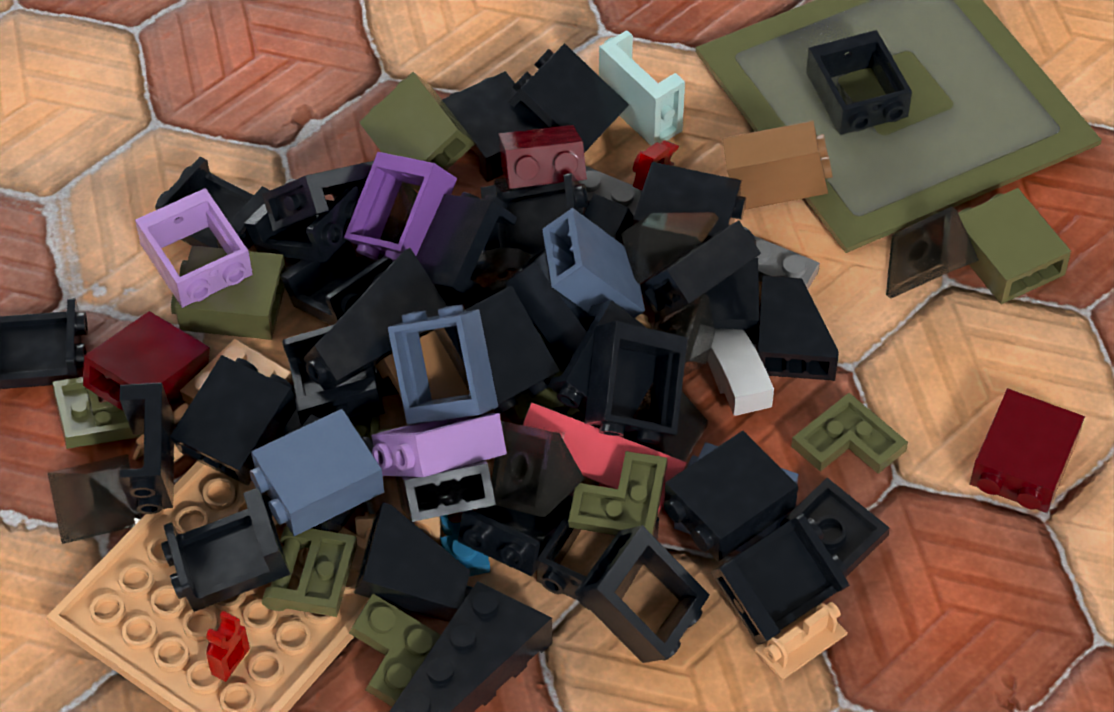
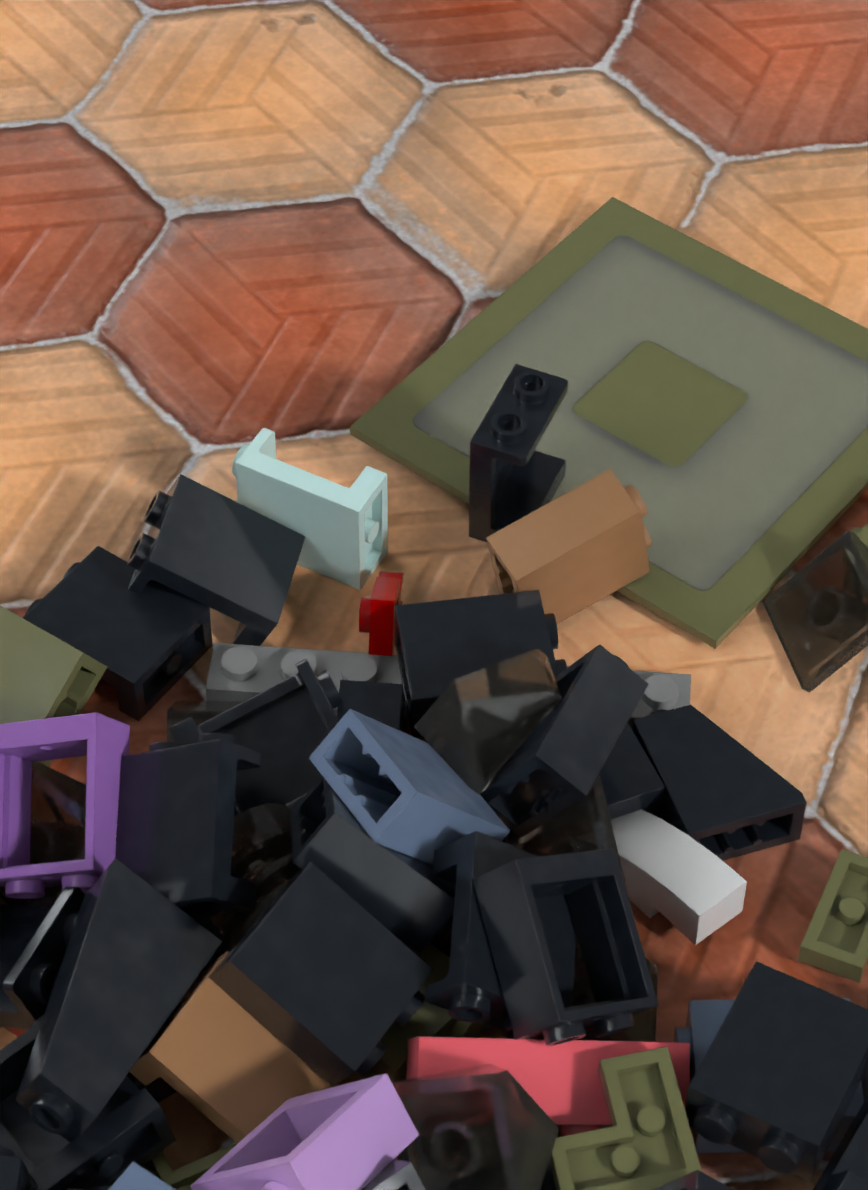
camera: 25 degrees left, 5 degrees down
sand blue window [388,305,498,425] -> none
dark red brick [498,125,587,189] -> none
black window [806,30,912,135] -> none
none -> black panel [469,364,568,542]

